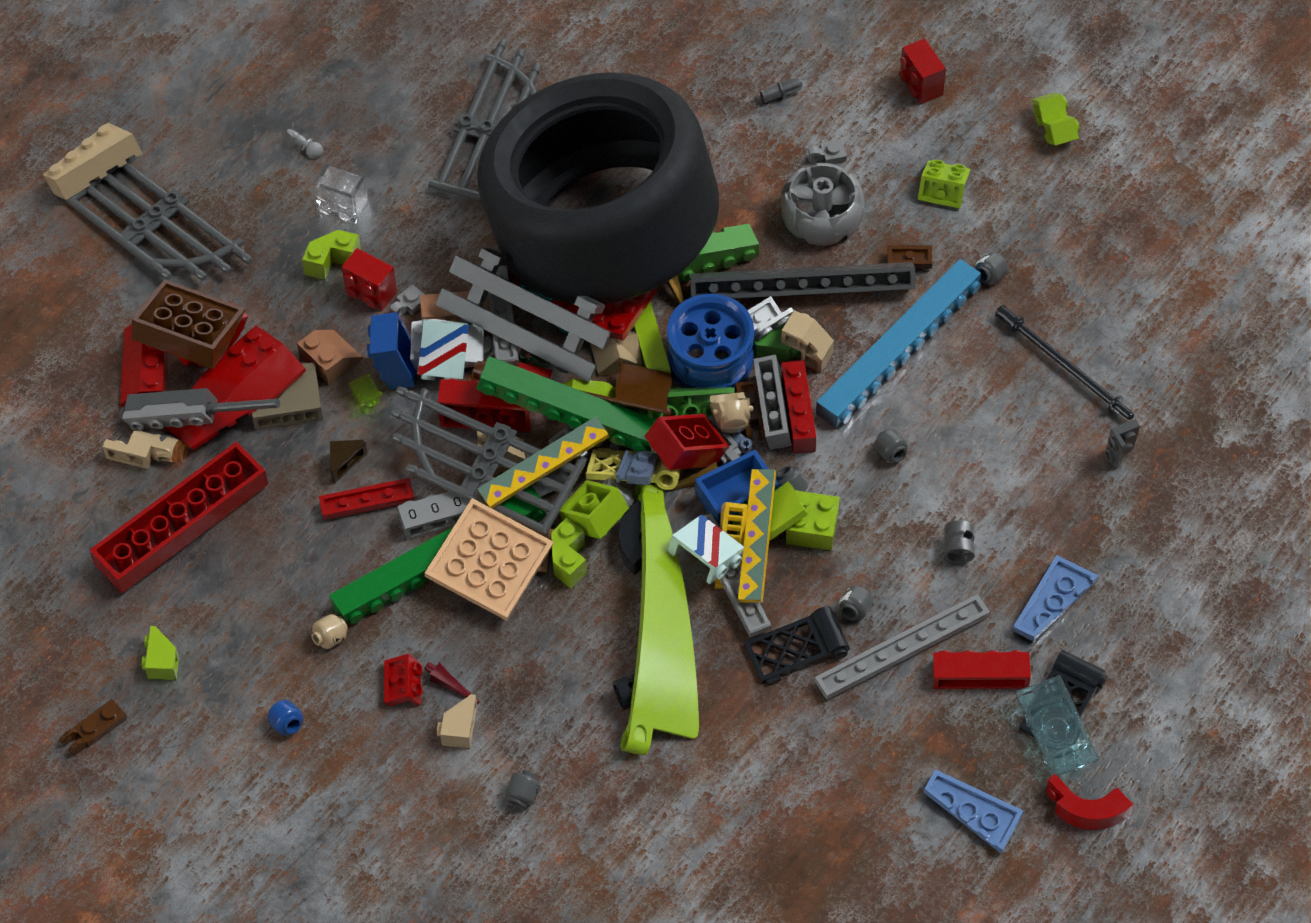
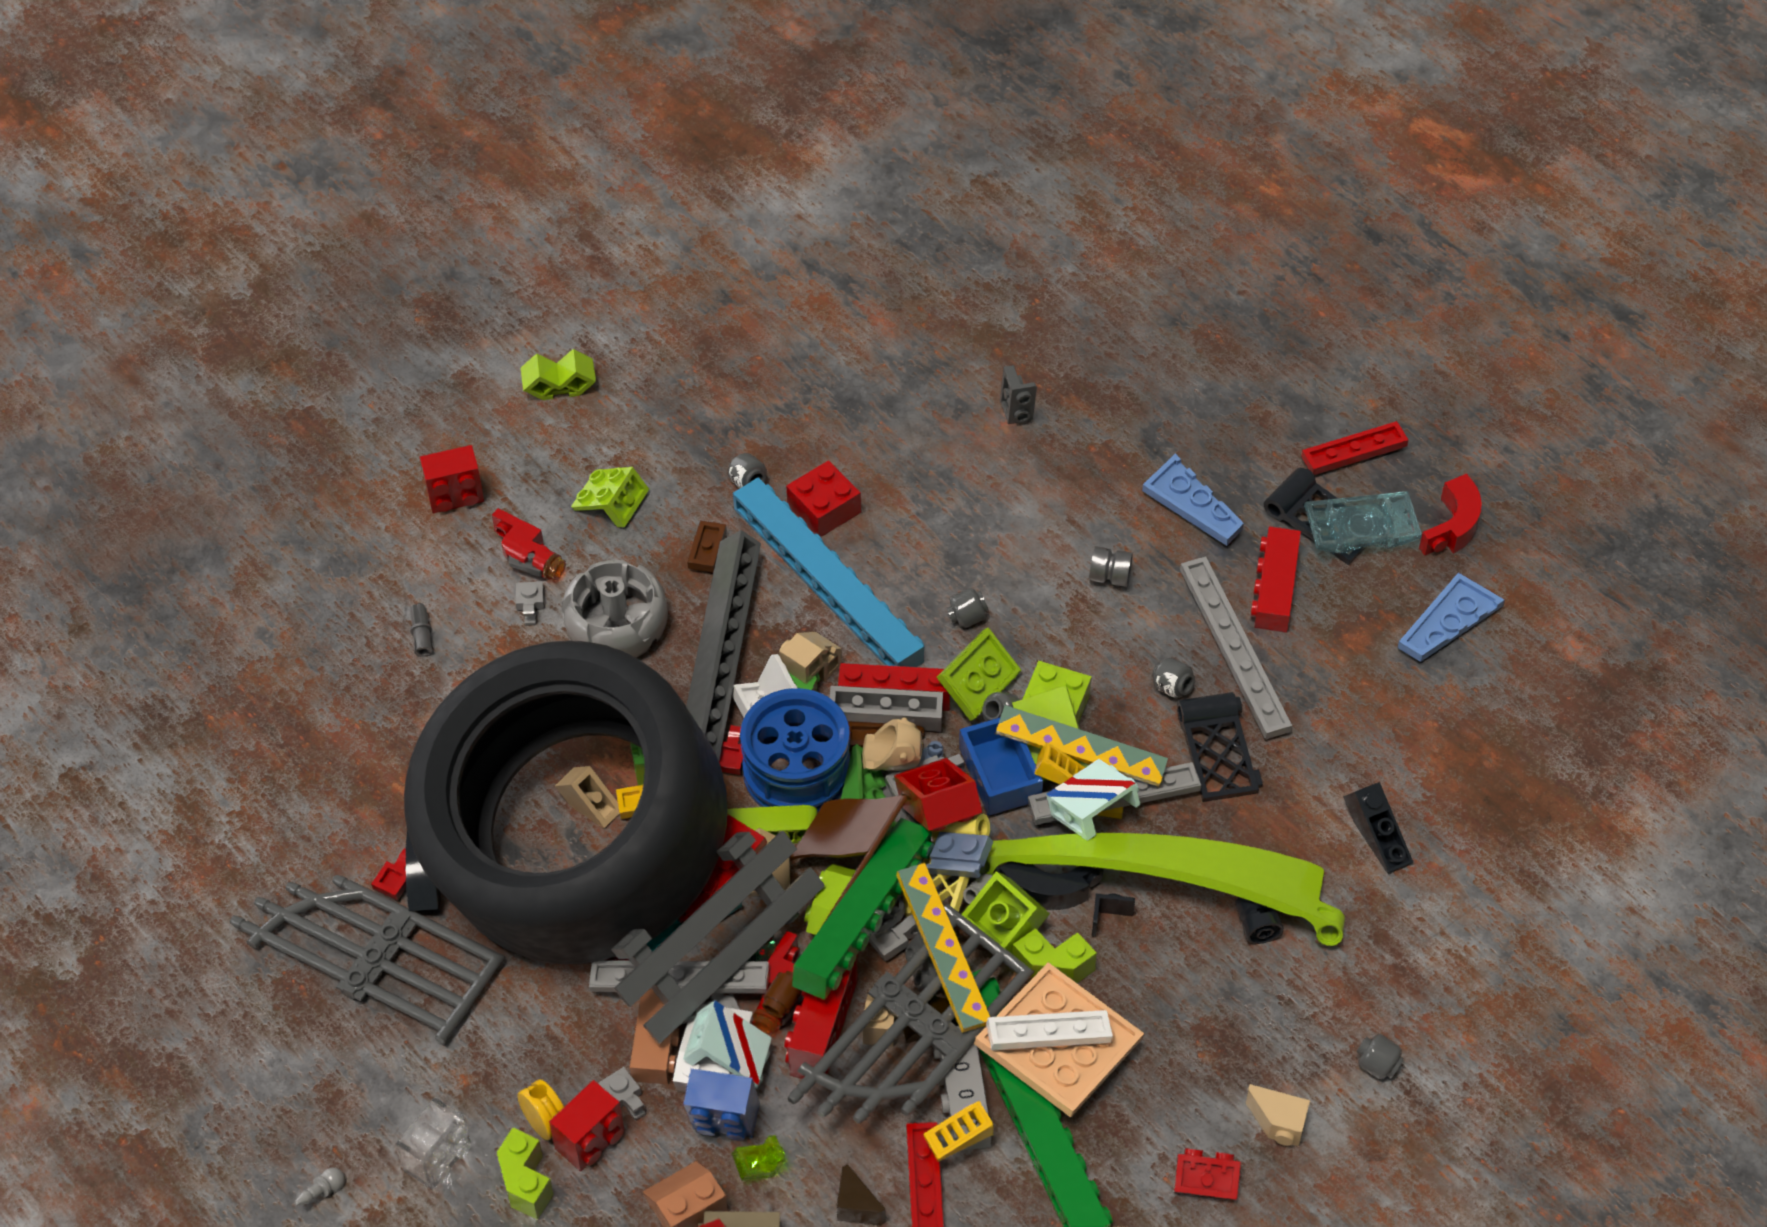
camera: 80 degrees left, 5 degrees down
dark red piece [424,662,480,704] -> none
black bar [995,305,1134,420] -> none
none -> red plate [492,508,566,580]
none -> yellow head [517,1079,564,1140]
none -> red brick [786,460,861,537]
none -> yellow slope [924,1101,994,1162]
none -> lime tile [937,627,1022,721]
none -> white plate [986,1010,1113,1050]
none -> black bracket [1092,893,1135,937]
none -> red plate [1301,421,1409,475]
none -> black slope [1343,782,1413,873]

